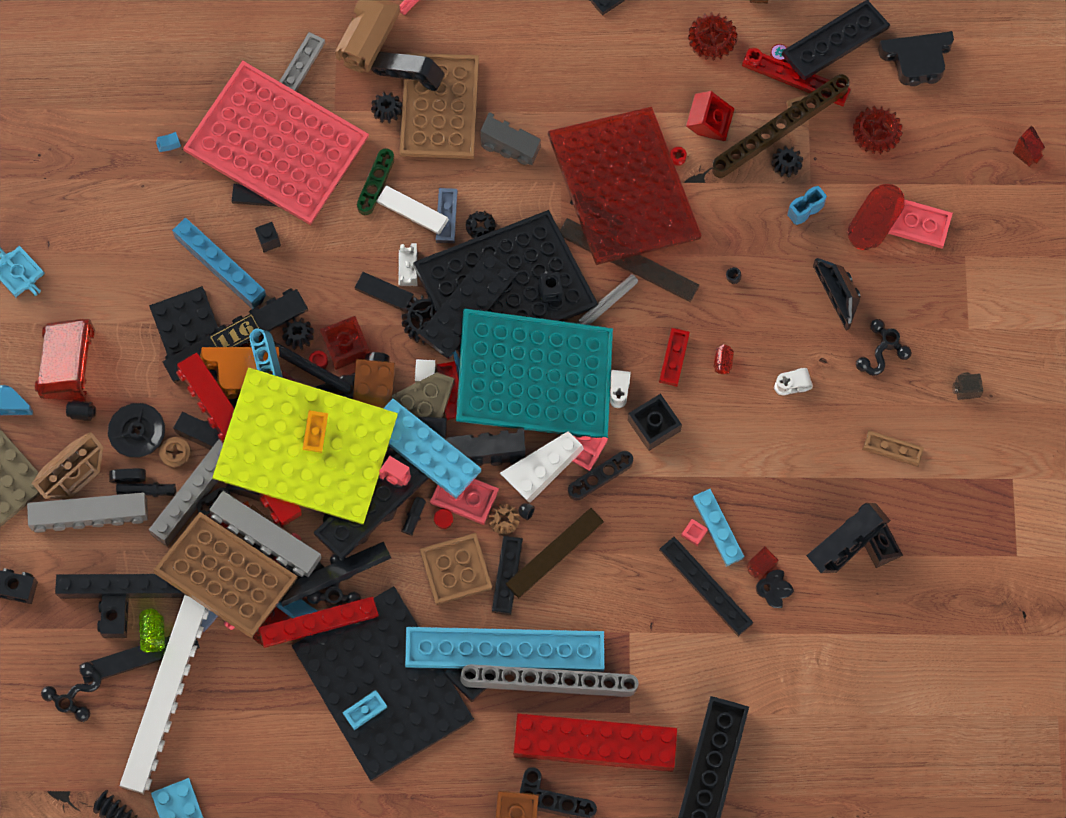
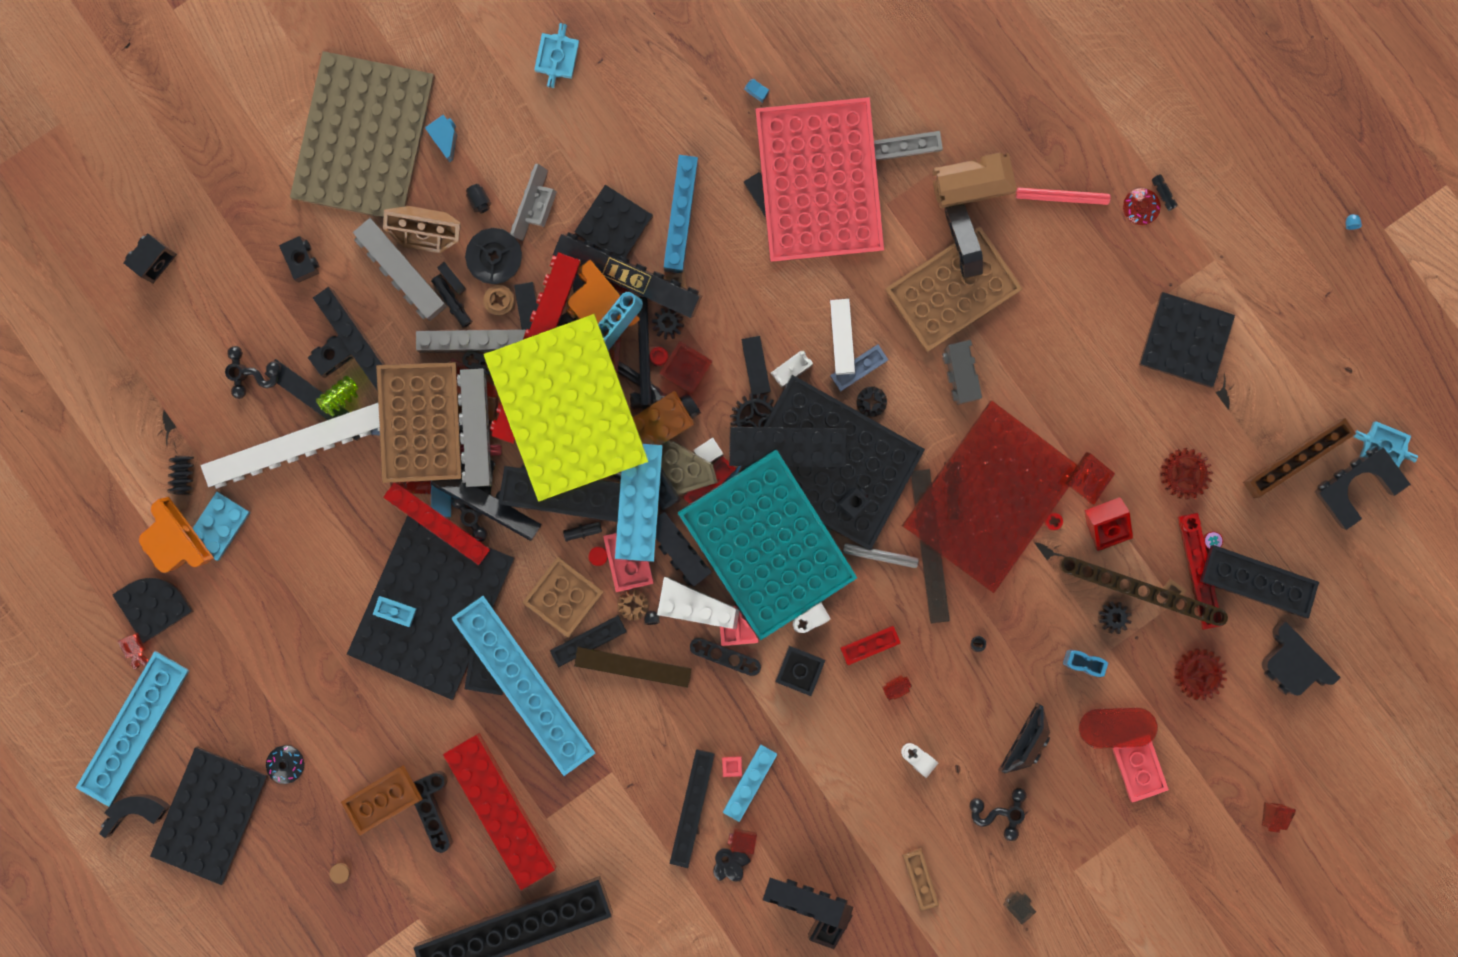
camera: 50 degrees right, 15 degrees up
clear red windscreen [35,319,95,401] -> none
black brick [255,222,281,252] -> none
light orange plate [303,410,328,453] -> none
dark green beam [357,148,395,215] -> none
black gear [371,92,402,124] -> none
coral brick [379,456,411,487] -> none
light grey beam [460,664,639,697] -> none
none -> light grey bracket [510,164,557,241]
none -> clear red plate [1065,452,1115,505]

